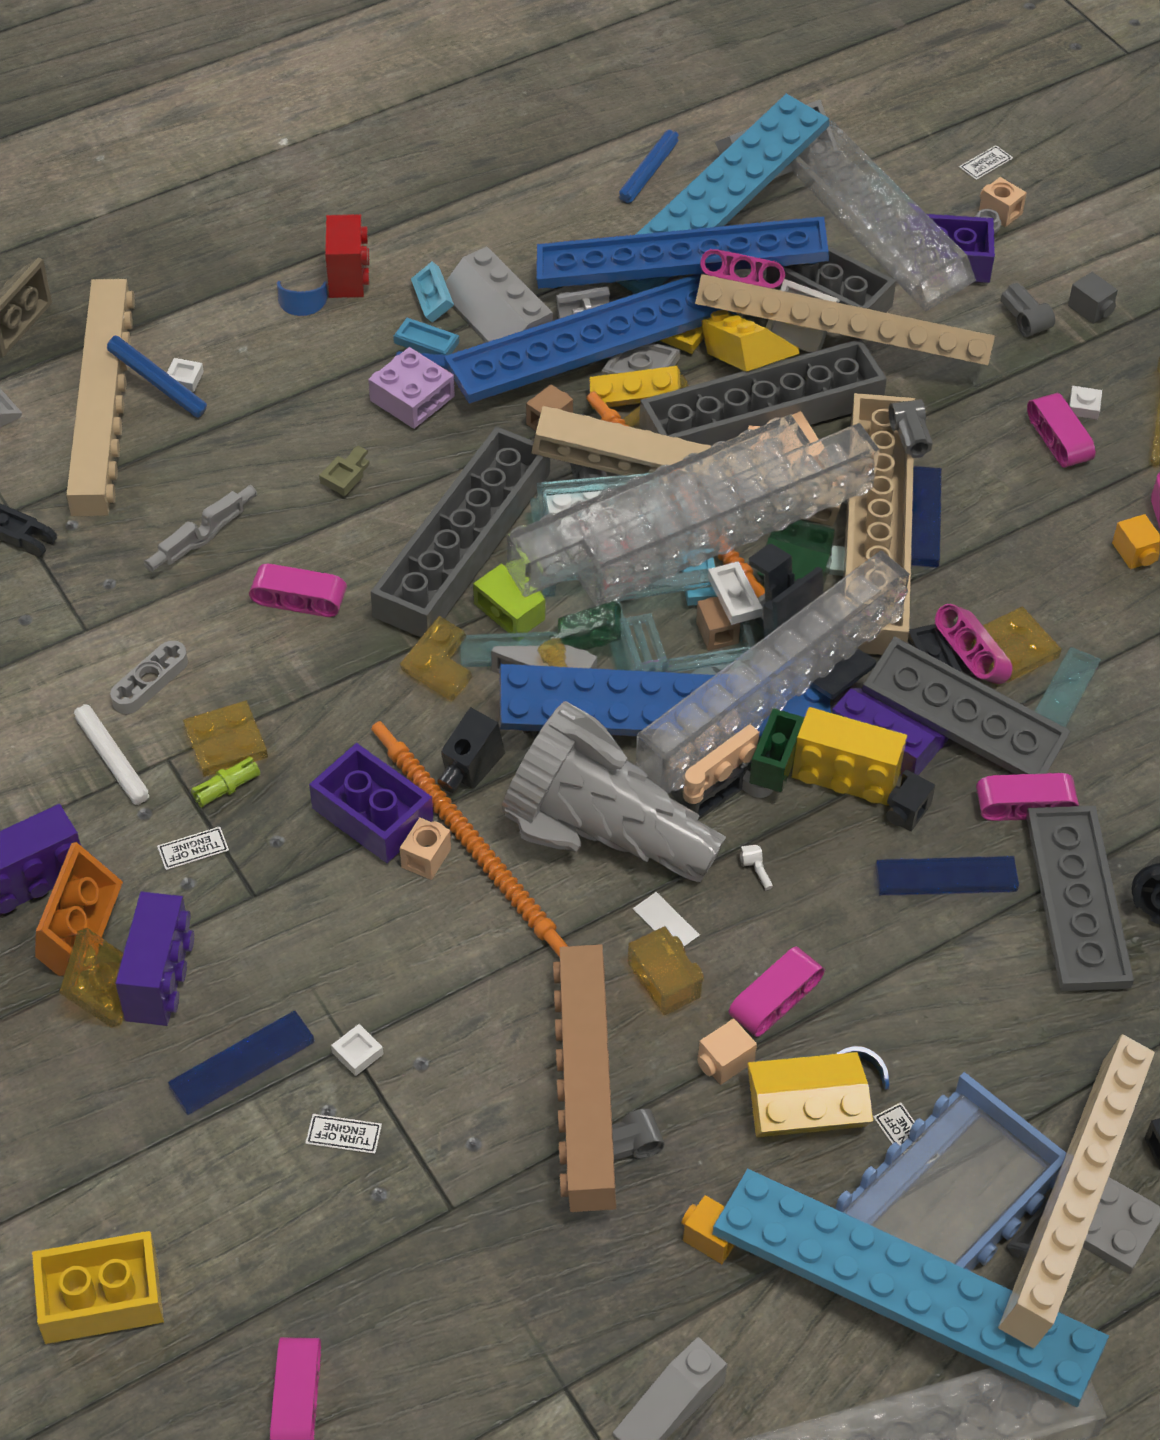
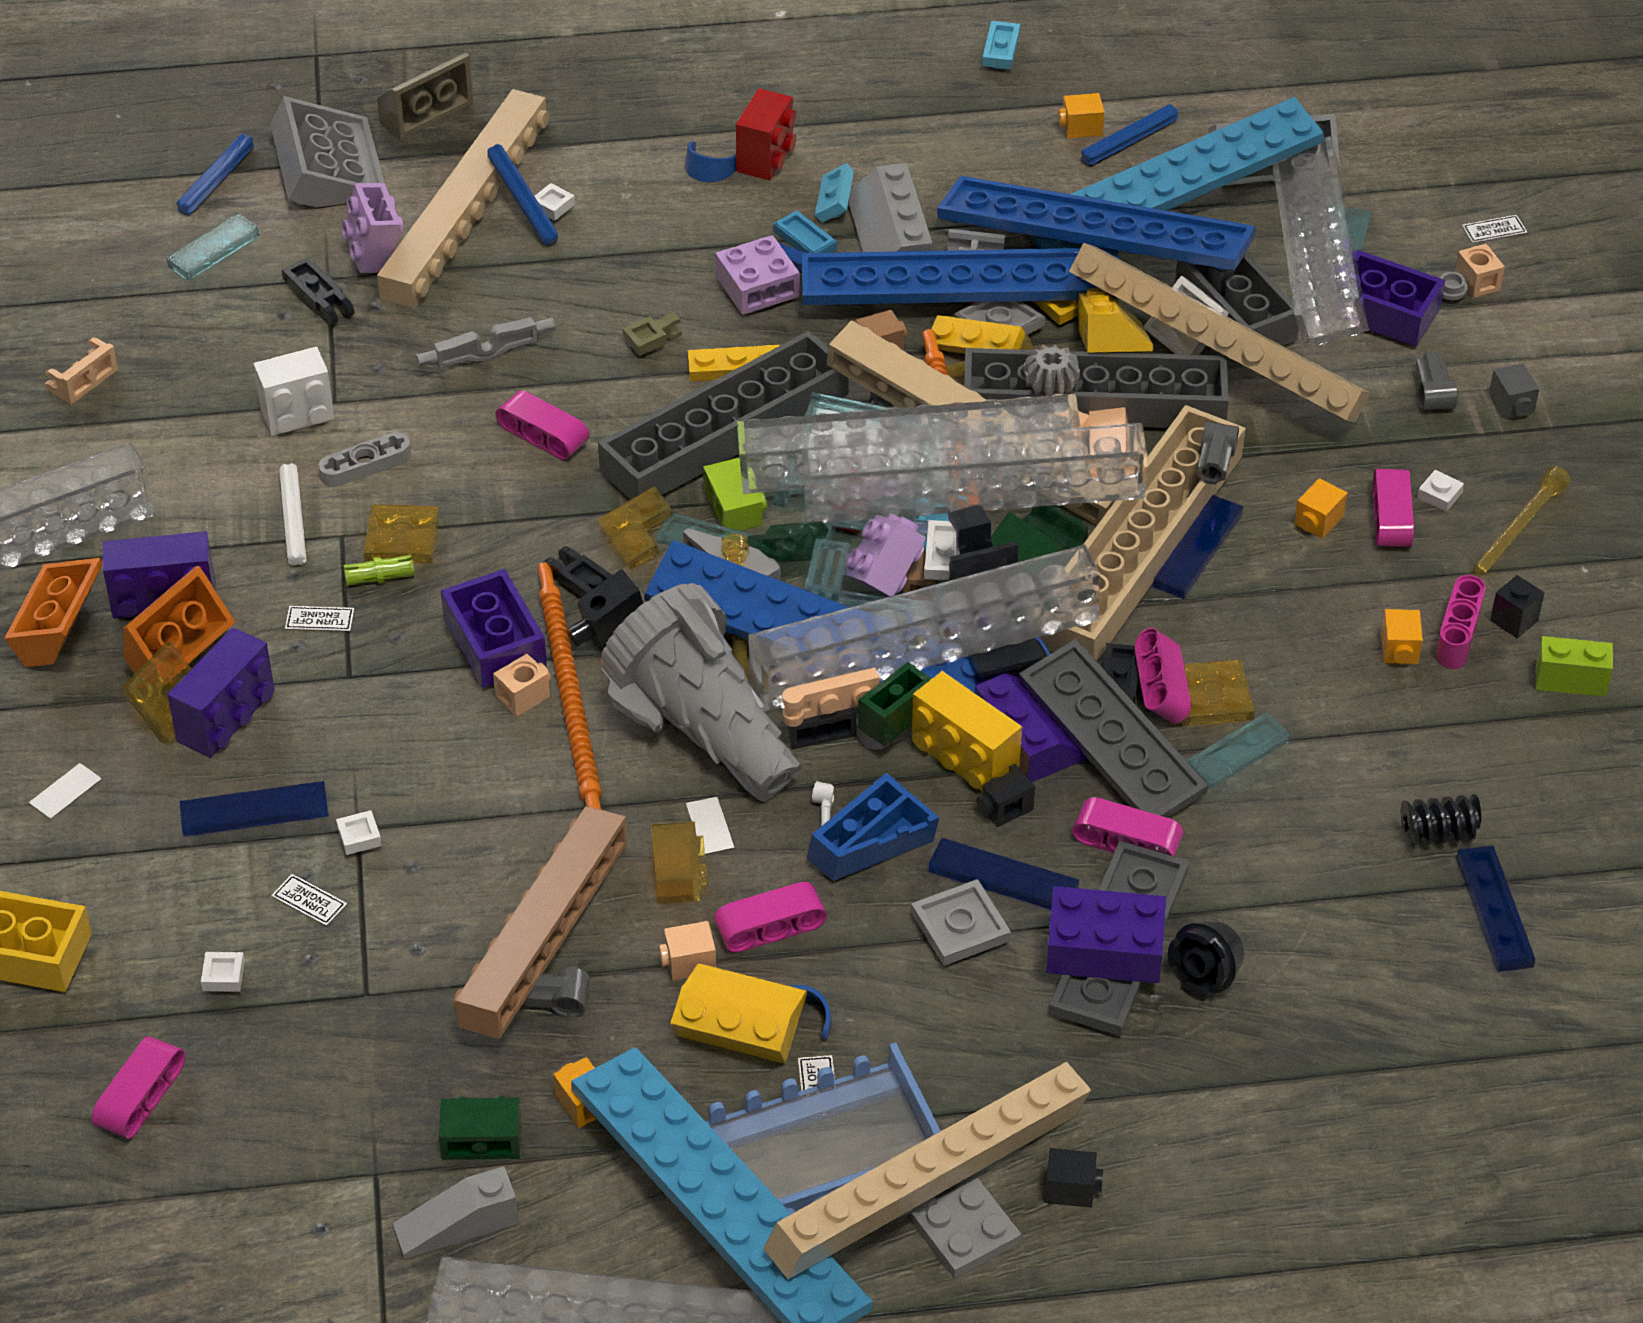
camera: 25 degrees right, 5 degrees down
dark pink beam [700,249,785,289] -> none
none -> white sticker [29,763,102,819]
none -> white plate [201,952,245,992]
none -> white brick [253,347,334,436]
none -> lavender brick [341,183,403,273]
none -> dark green brick [439,1096,522,1160]
none -> black hinge [543,546,612,597]
none -> yellow plate [688,345,780,382]
none -> blue wedge [807,773,939,881]
none -> lavender brick [844,513,926,598]
none -> light grey plate [911,879,1011,966]
none -> medium azure plate [982,21,1020,69]
none -> light grey gear [1023,344,1080,398]
none -> dark purple brick [1046,886,1166,983]
none -> light orange brick [1058,93,1105,139]
none -> light orange brick [1294,478,1348,539]

